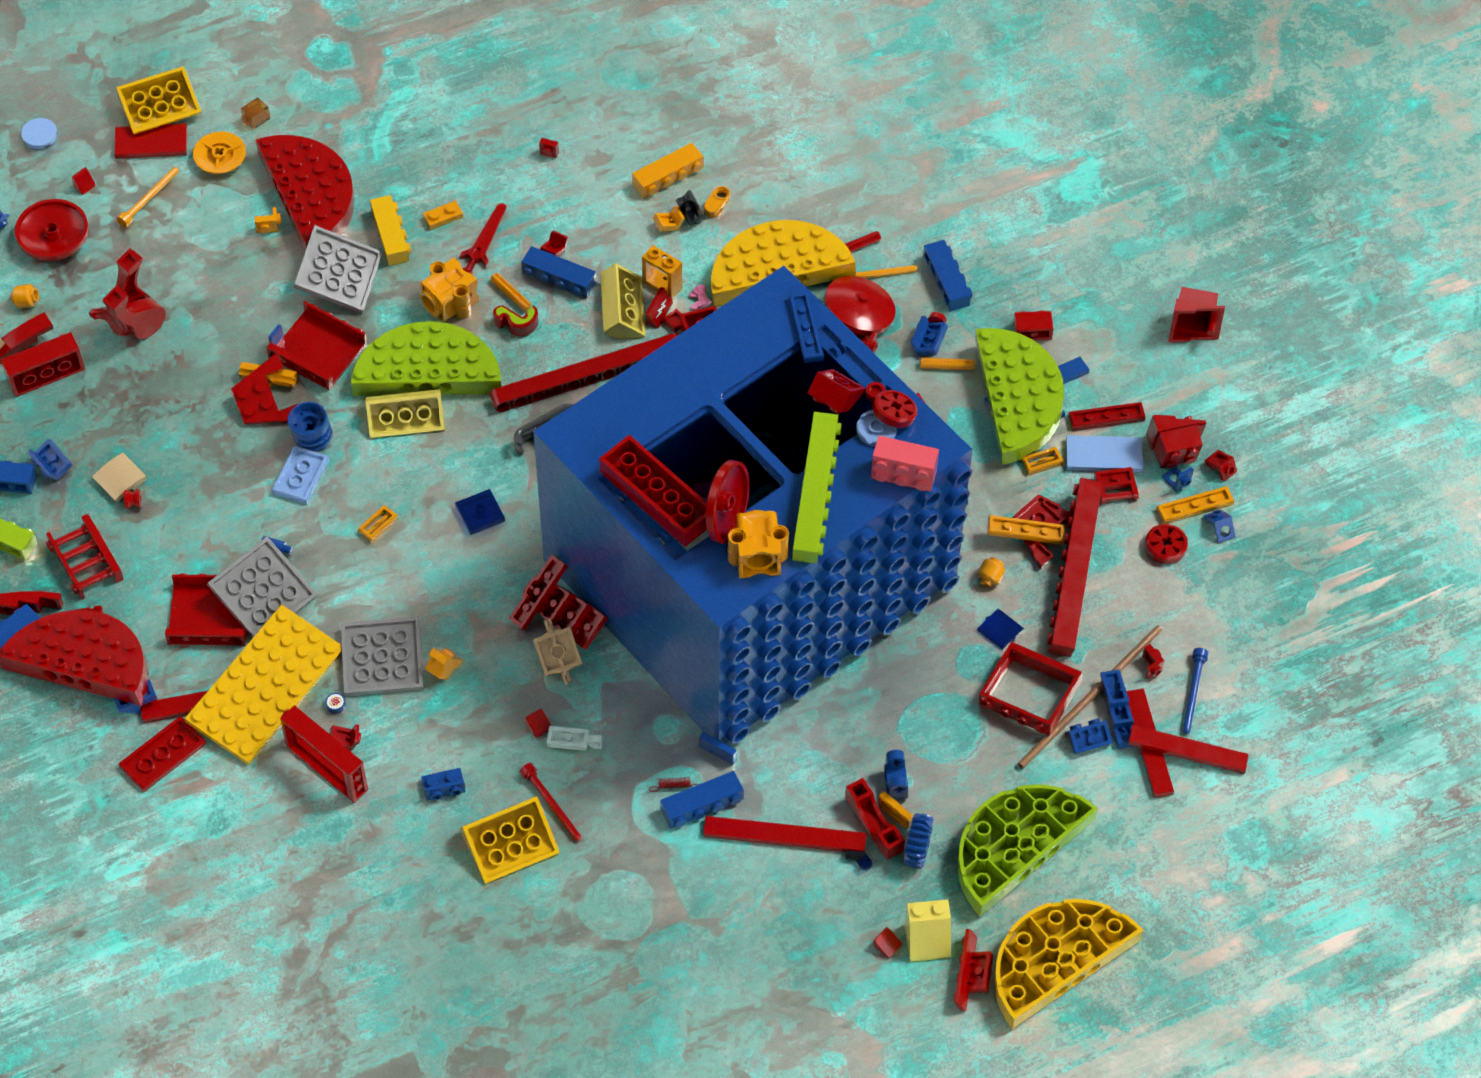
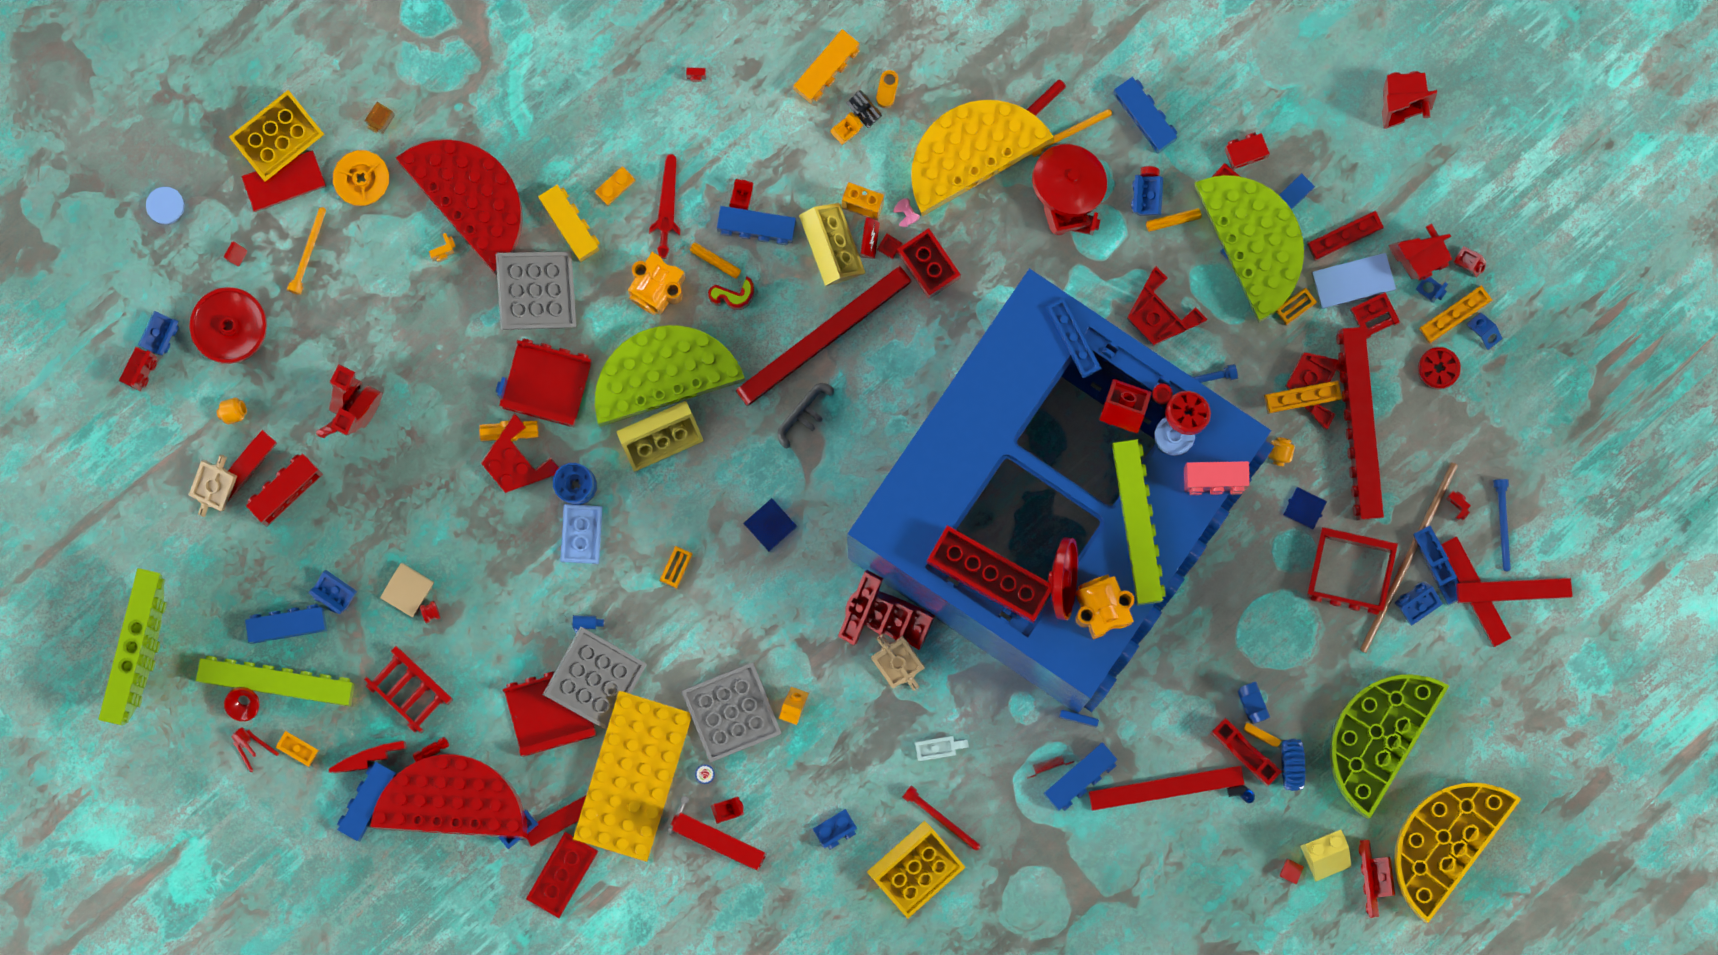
camera: 15 degrees left, 25 degrees up
red slope [525,708,552,739] -> none

